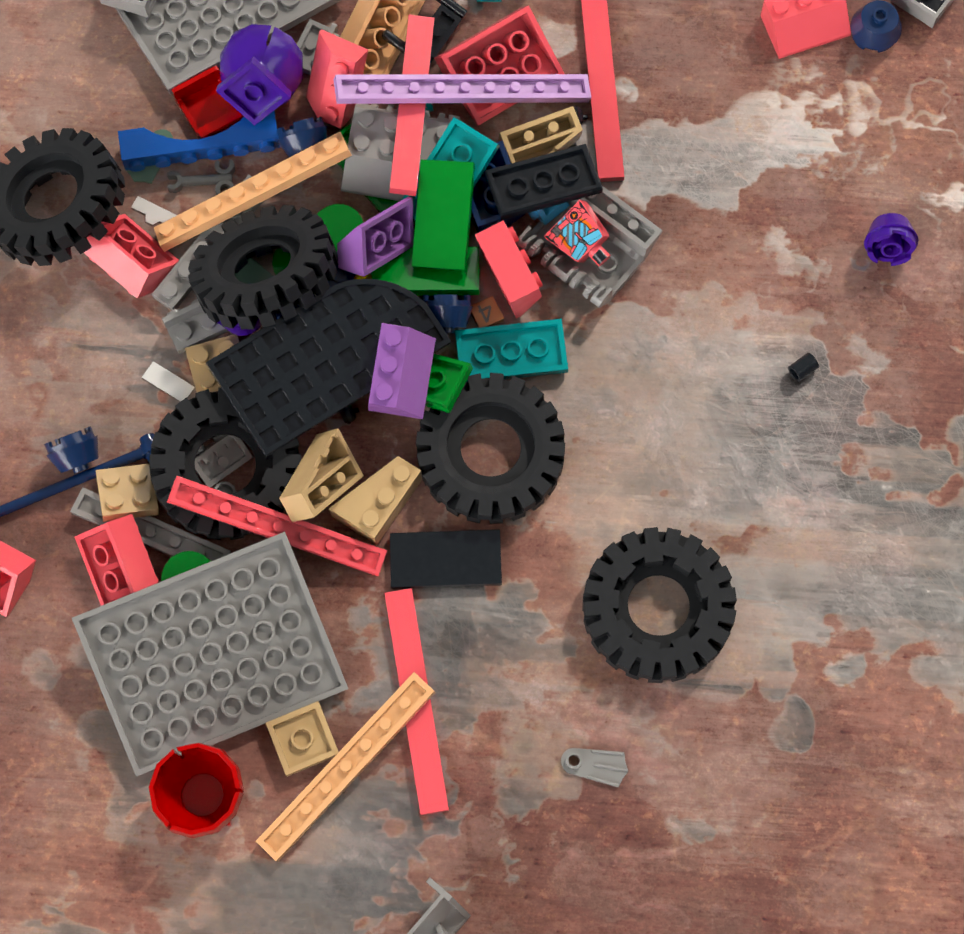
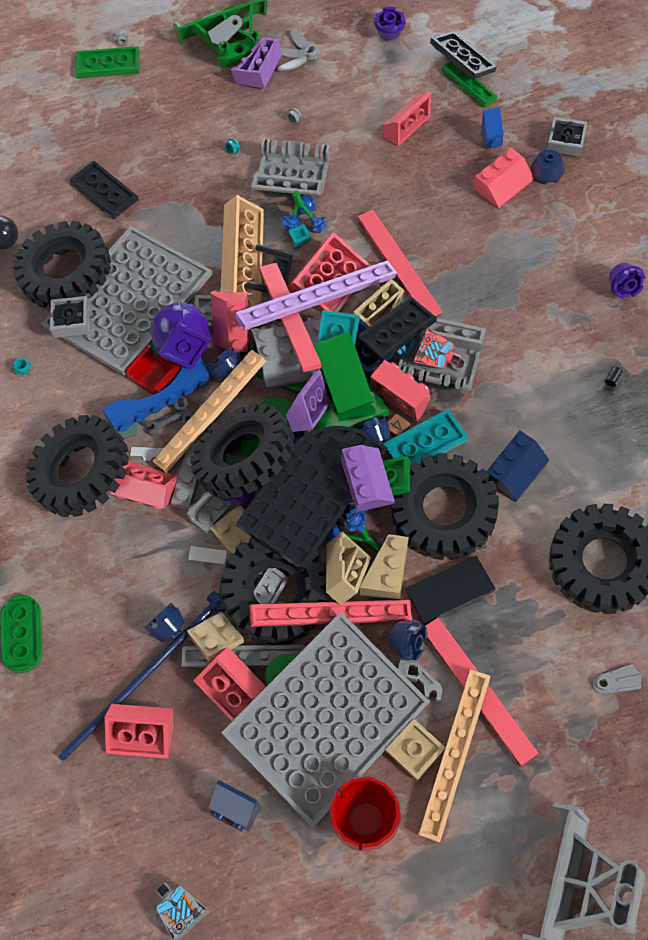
camera: 20 degrees left, 10 degrees down
none -> teal plate [13,358,31,375]
none -> slope [208,780,261,832]
none -> blue plant [325,504,381,553]
none -> dark blue cone [390,620,428,661]
none -> light grey piece [398,660,443,702]
none -> dark blue slope [486,430,550,502]

